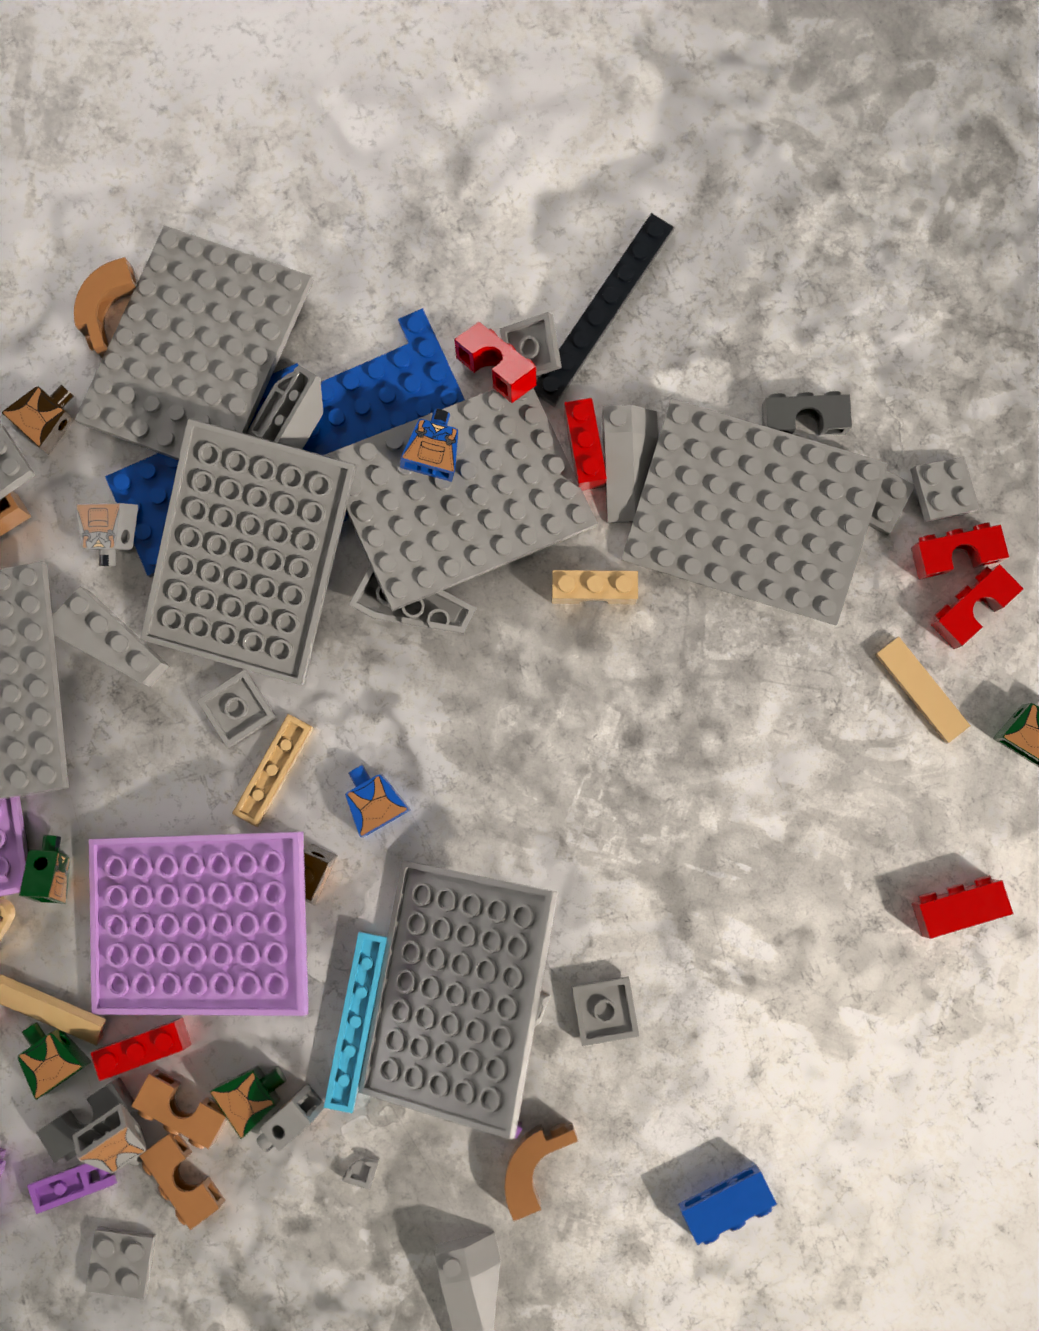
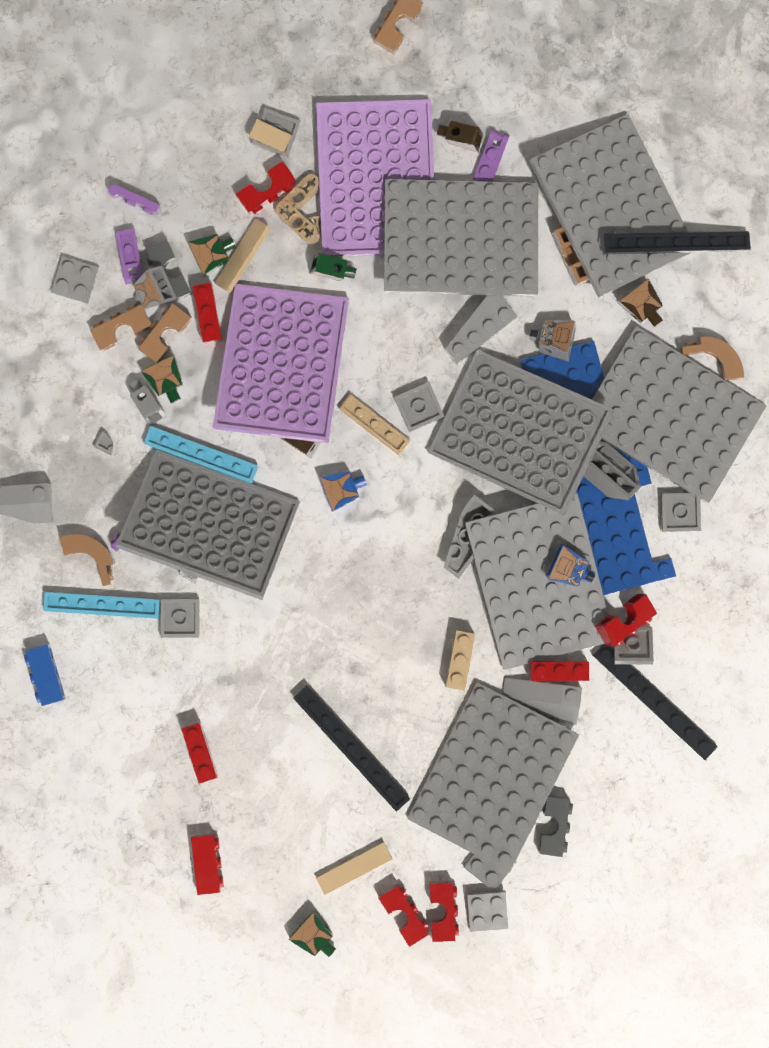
camera: 90 degrees right, 5 degrees up
none -> medium azure plate [43,592,160,619]
none -> red brick [181,722,218,784]
none -> black plate [293,685,410,812]
none -> light grey plate [661,493,701,532]

